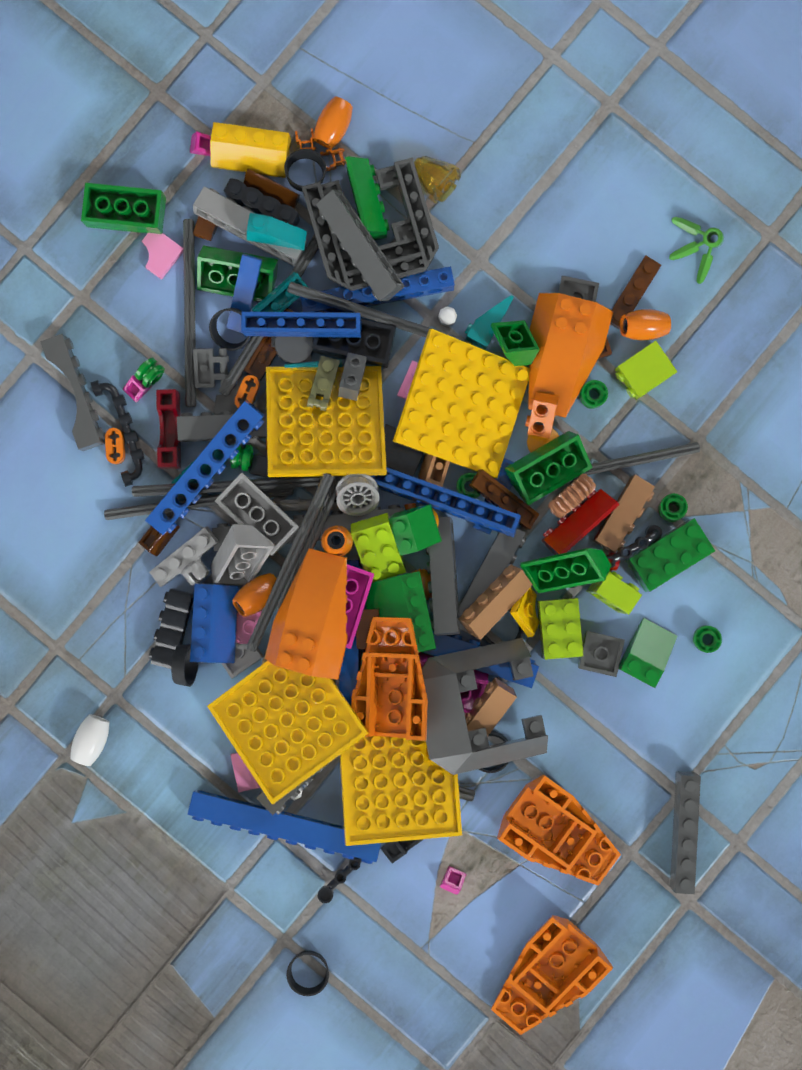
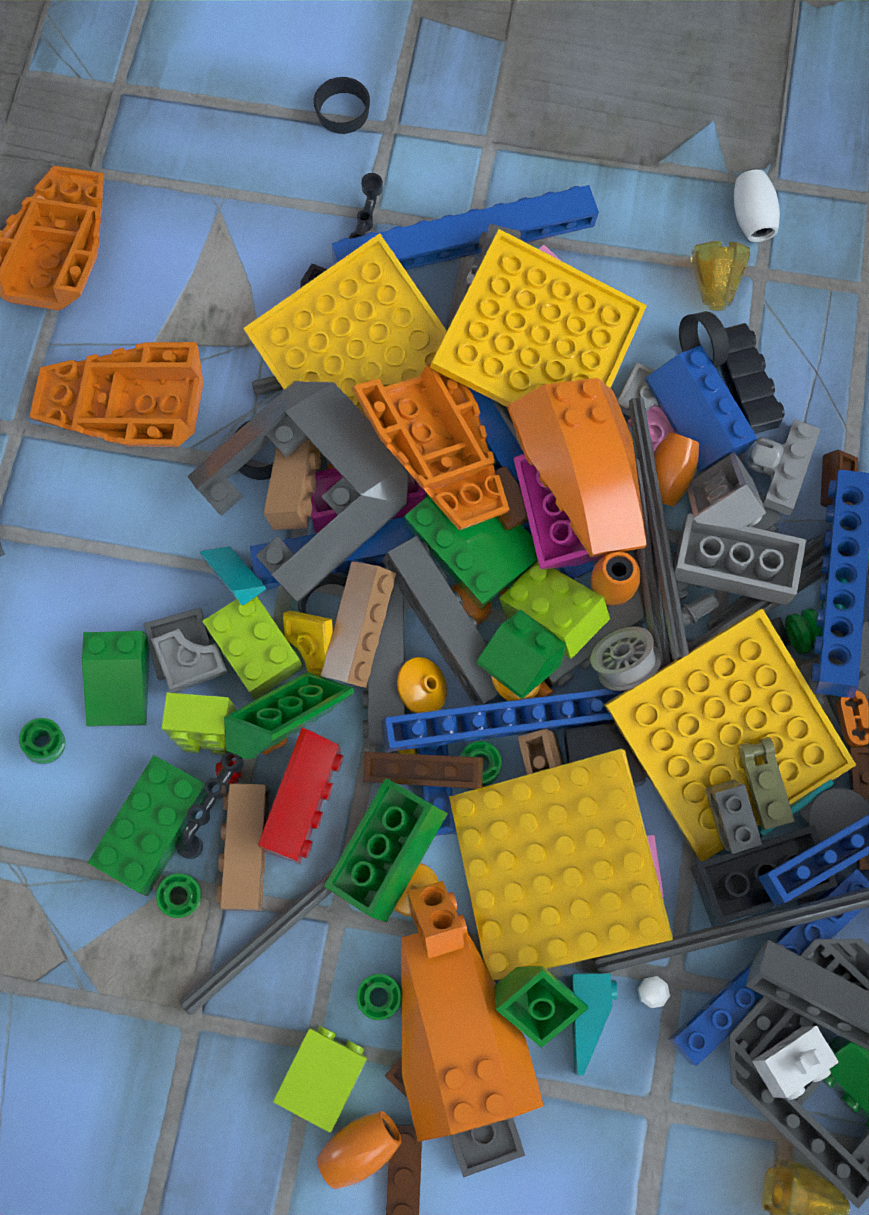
camera: 155 degrees right, 15 degrees down
dark pink slope [440,866,466,895] -> none
nougat gear [548,474,596,518] -> none
none -> light grey tile [151,629,228,693]
none -> teal slope [200,546,266,606]
none -> light orange dish [397,657,447,713]
none -> clear yellow cone [691,241,750,311]
none -> white brick [752,1026,838,1100]

